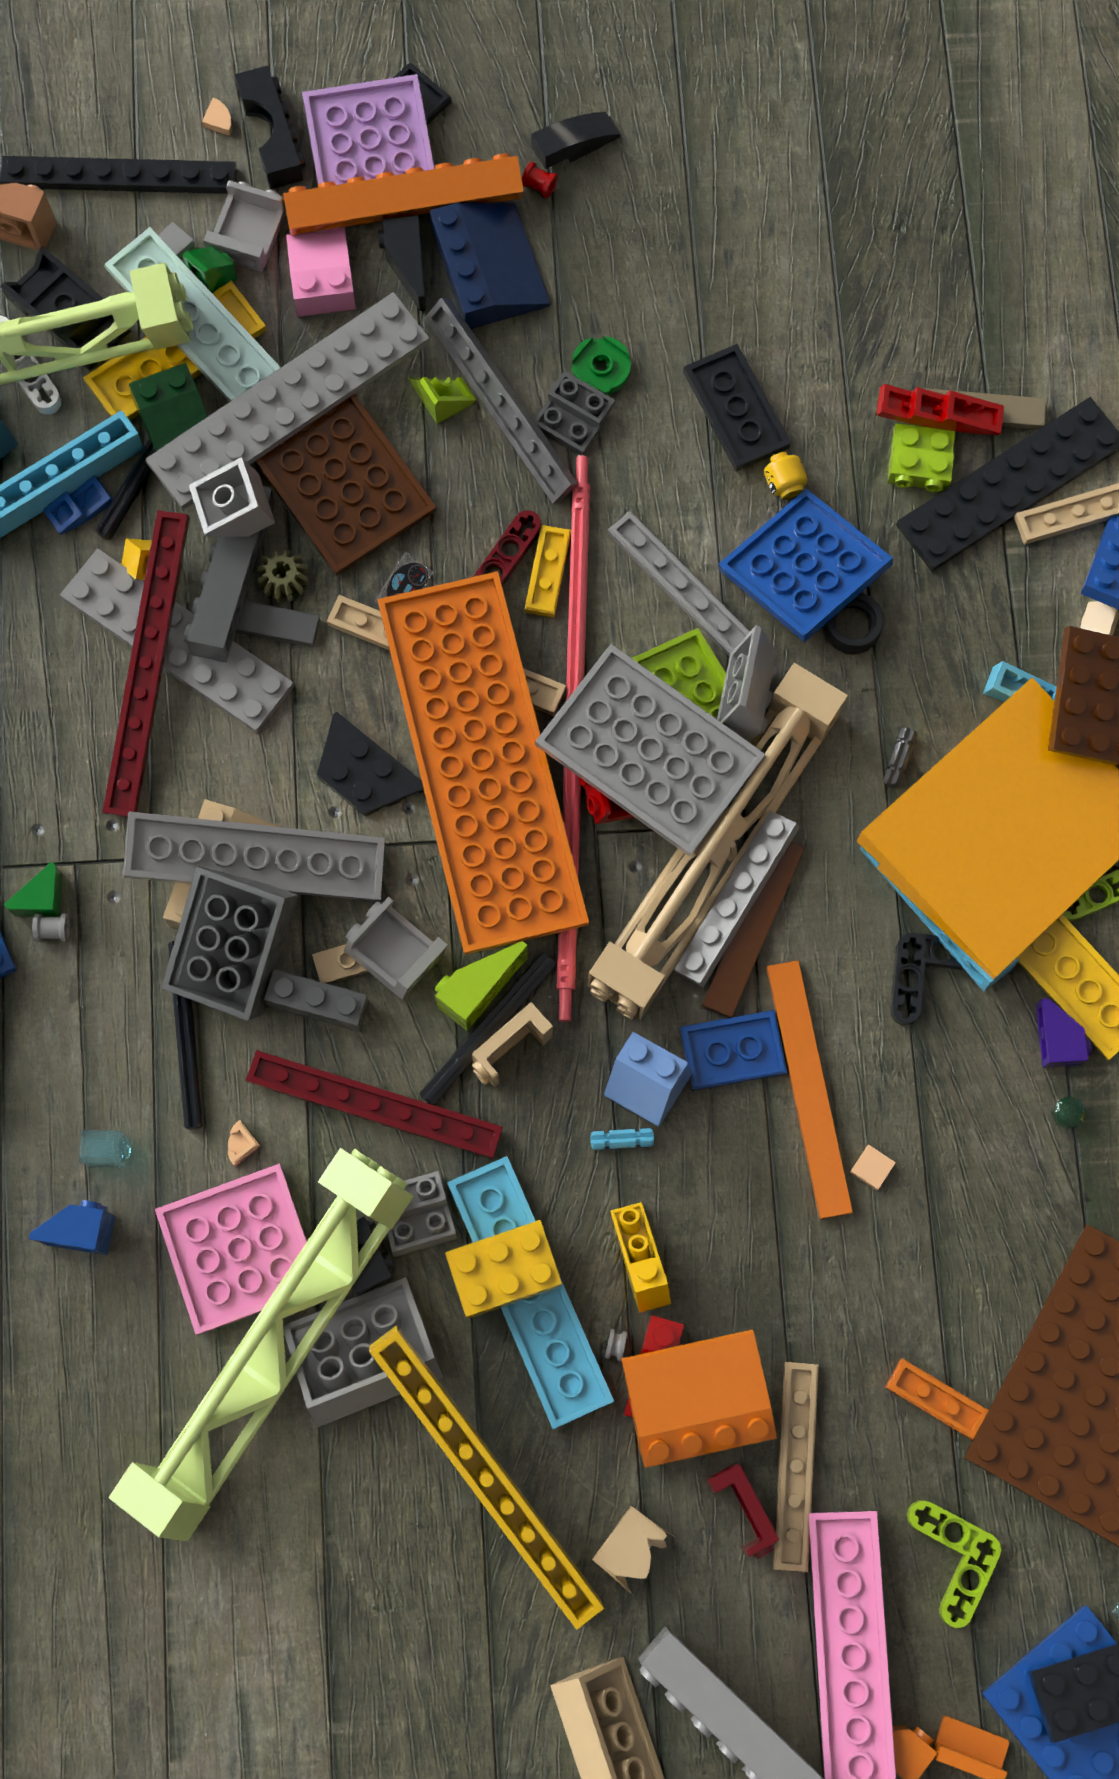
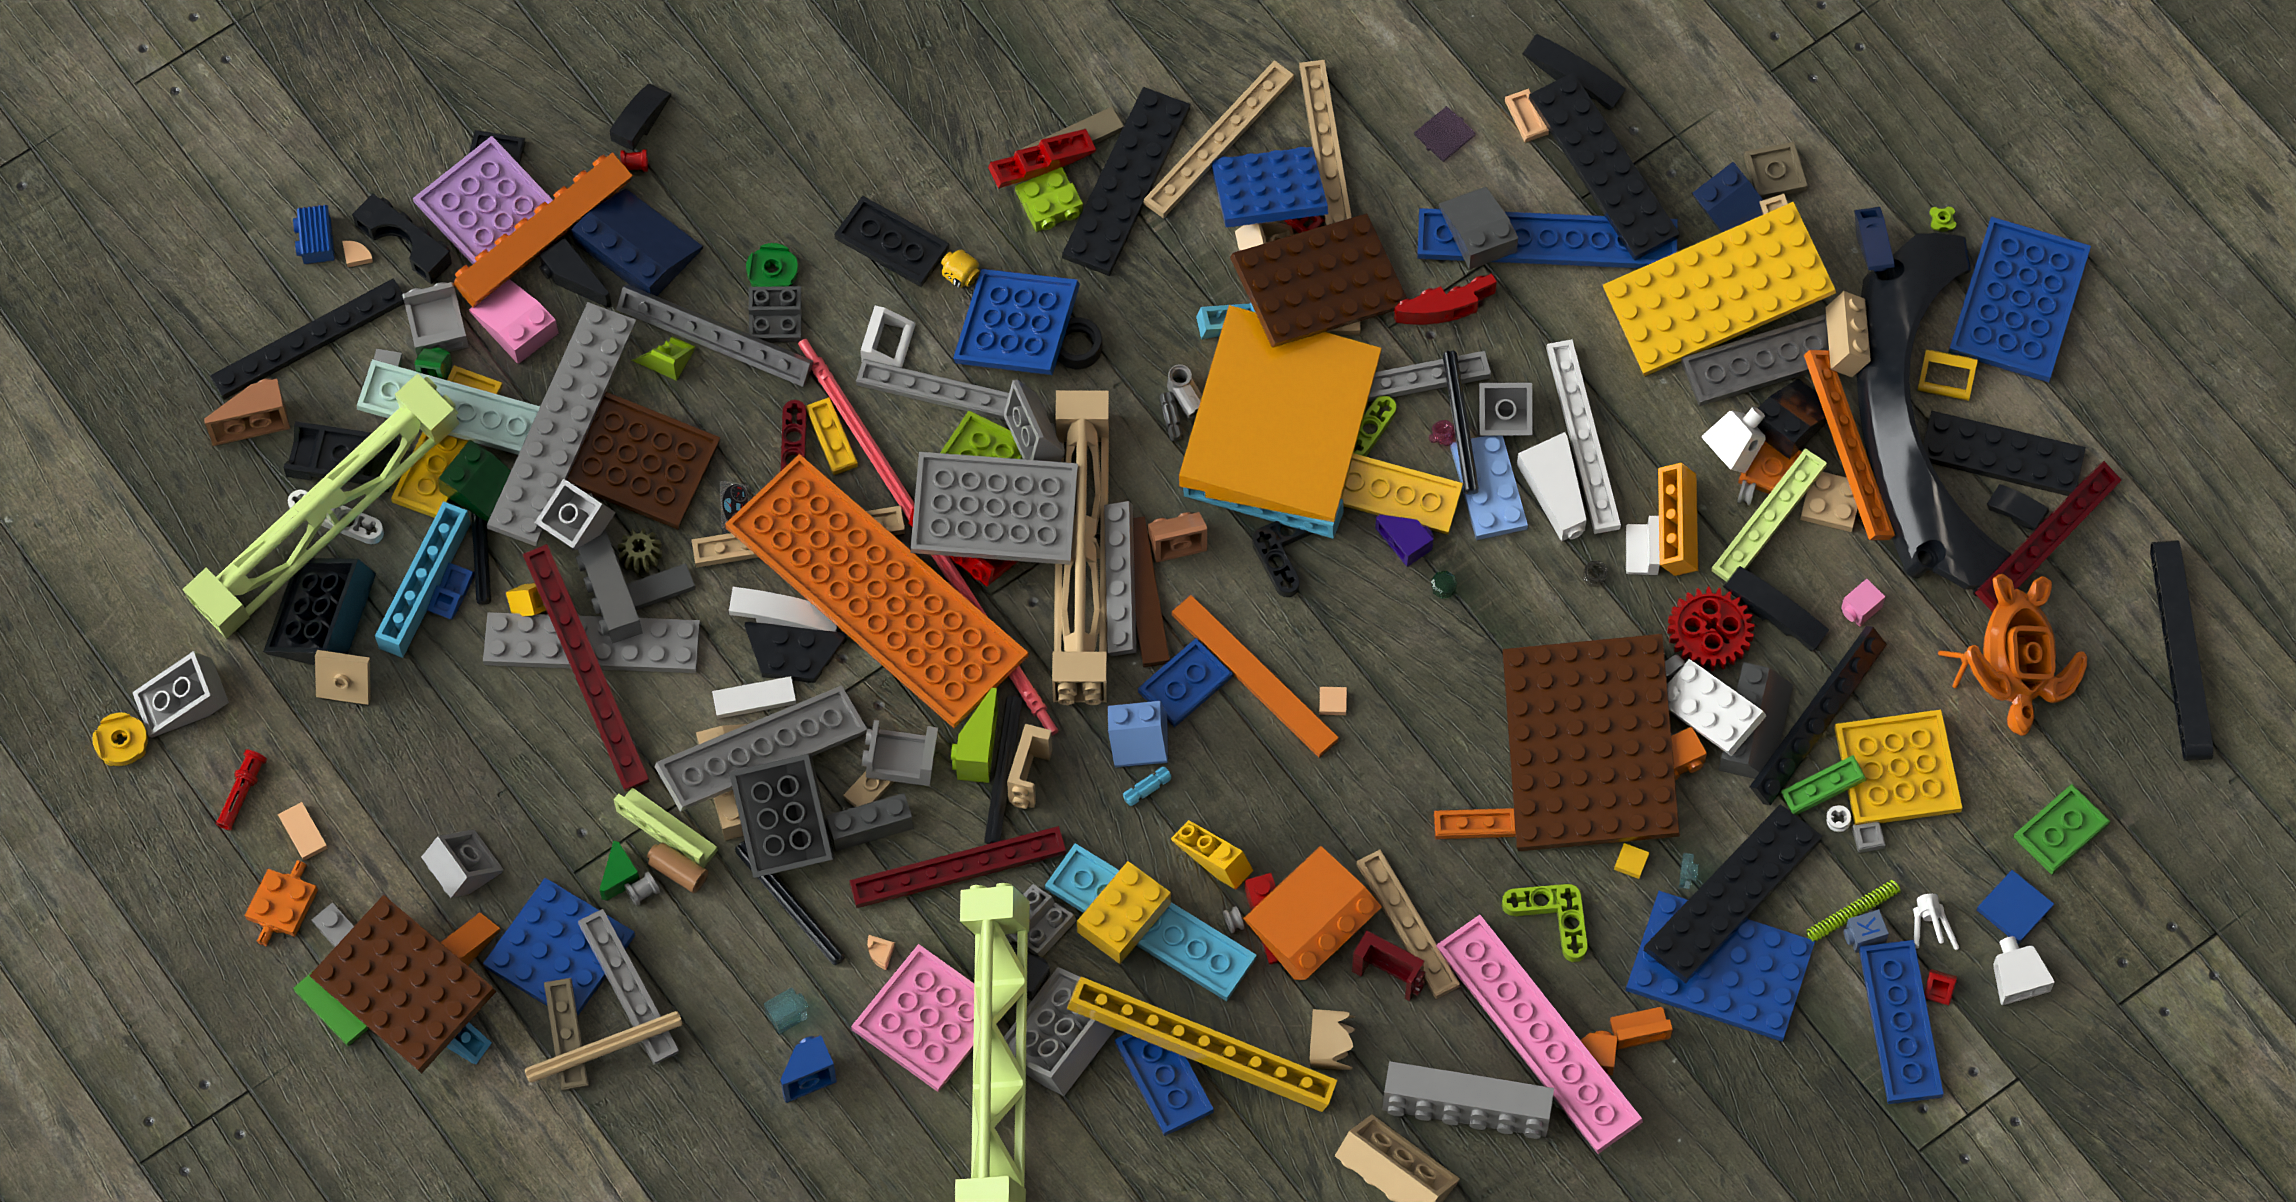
camera: 30 degrees left, 10 degrees down
none -> blue brick [293,205,335,264]
none -> yellowish green fence [614,787,718,868]
none -> medium nougat brick [647,842,708,893]
none -> white tile [712,676,796,719]
none -> white slope [729,587,838,632]
none -> white tile [861,305,916,368]
none -> blue plate [1115,1034,1214,1136]
none -> nougat slope [1148,512,1207,563]
none -> light grey piece [1167,364,1202,419]
none -> yellow tile [1614,843,1650,879]

